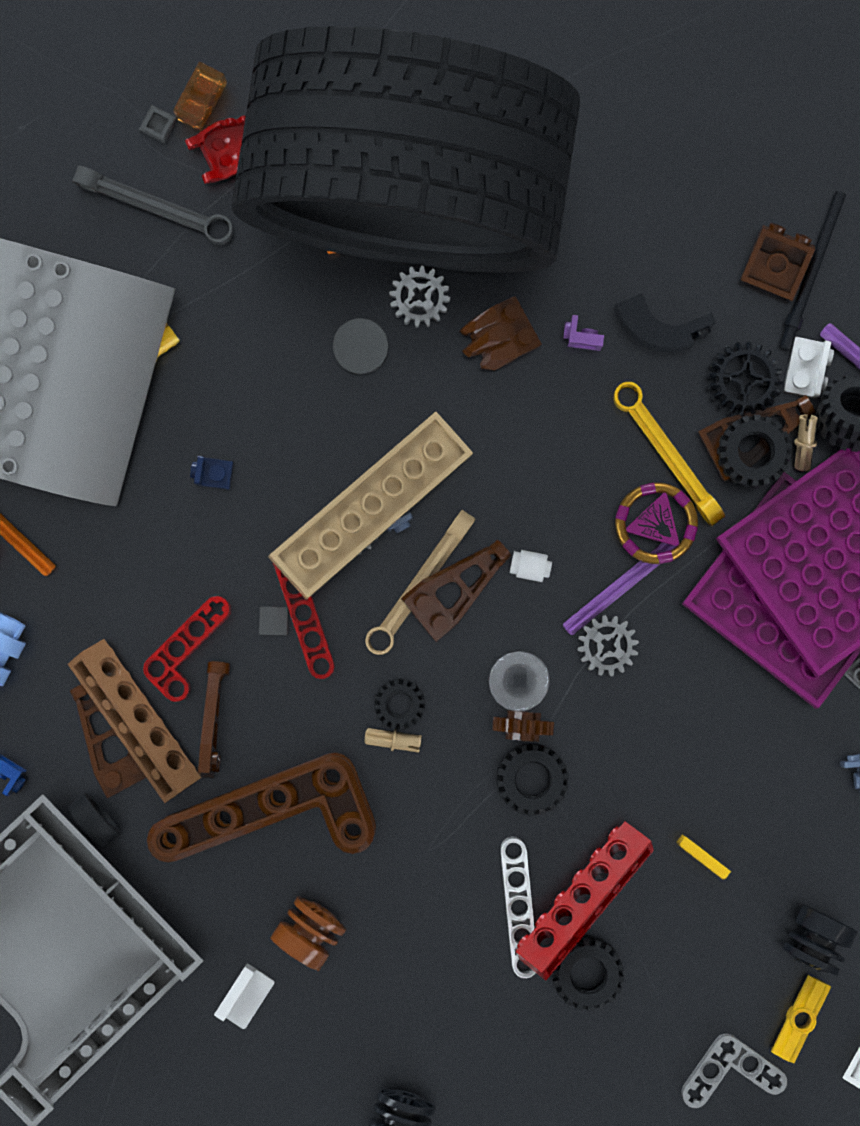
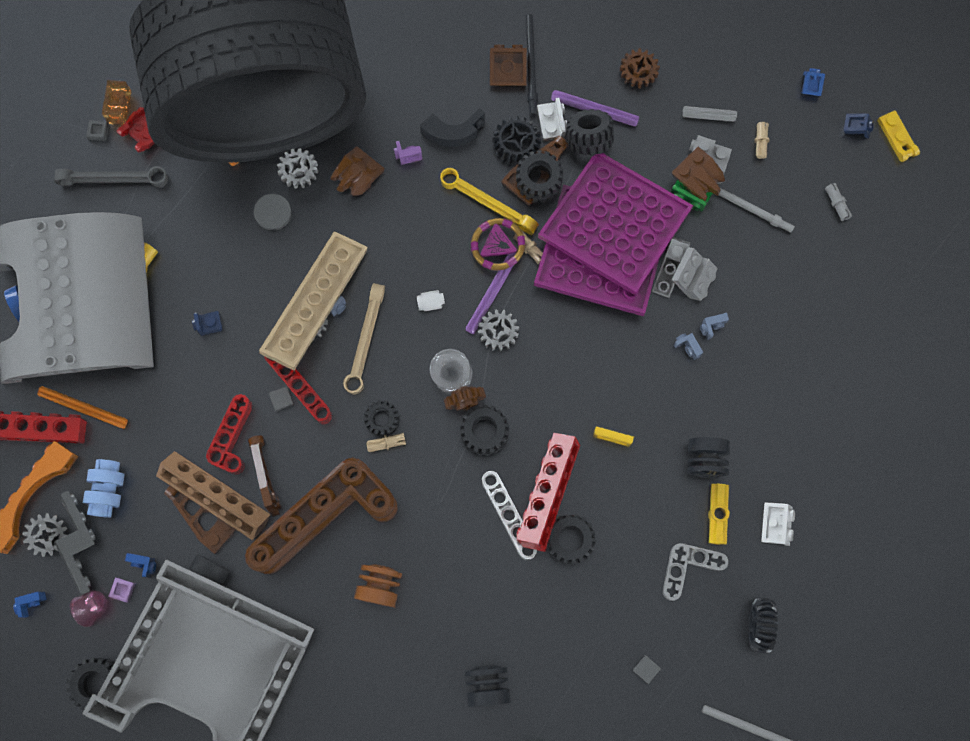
camera: 20 degrees left, 10 degrees down
white panel [214,963,274,1029] -> none
reddish brown plate [401,540,512,642] -> none
tan axle [794,414,818,472] -> none
none -> tan pin [513,230,543,265]

